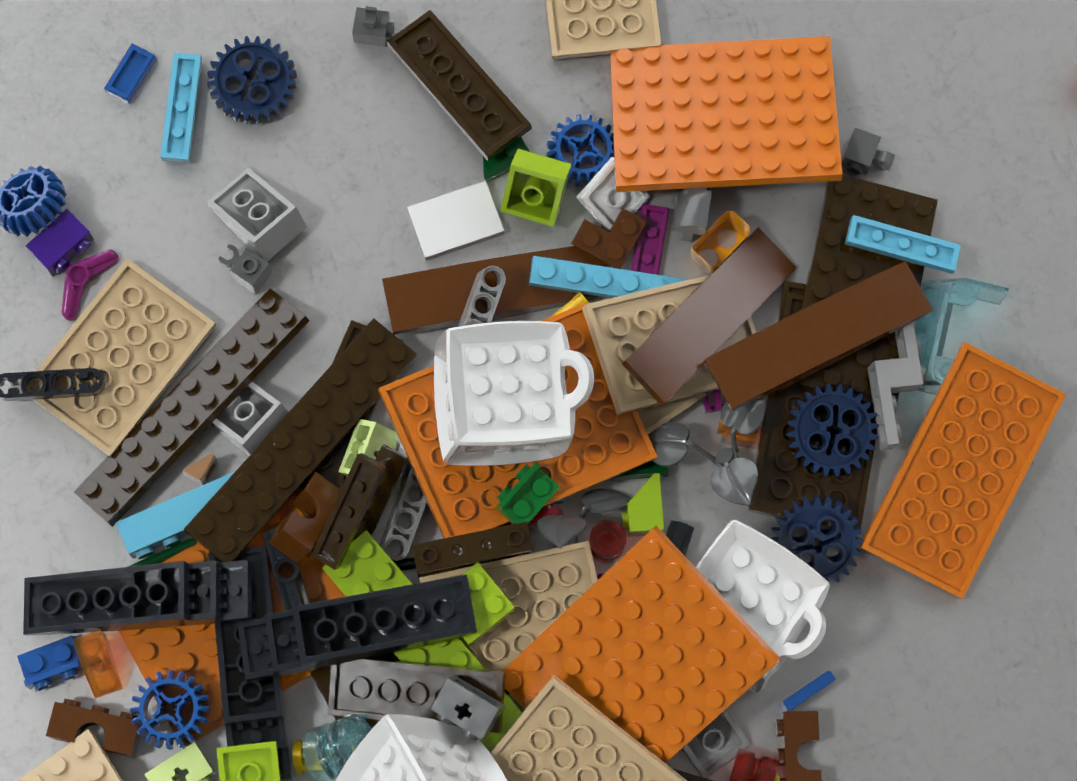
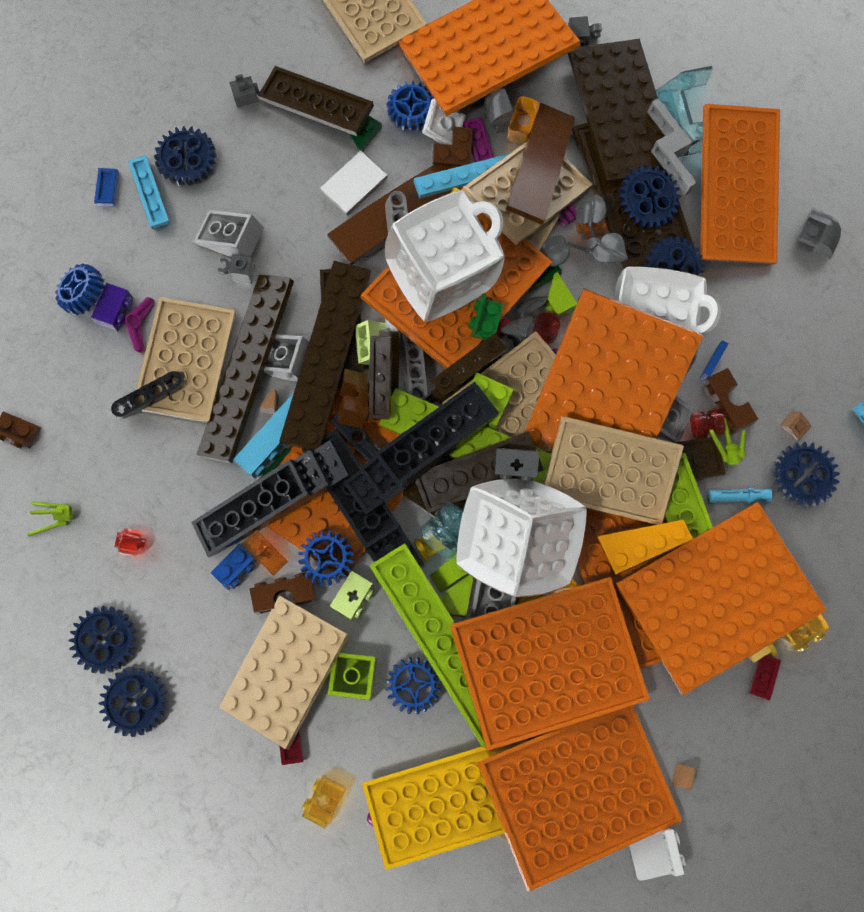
camera: 20 degrees left, 0 degrees up
lime brick [500,149,572,227] -> none
reddish brown slope [704,262,933,411] -> none
medium azure plate [845,215,961,274] -> none
none -> dark grey brick [797,207,841,259]

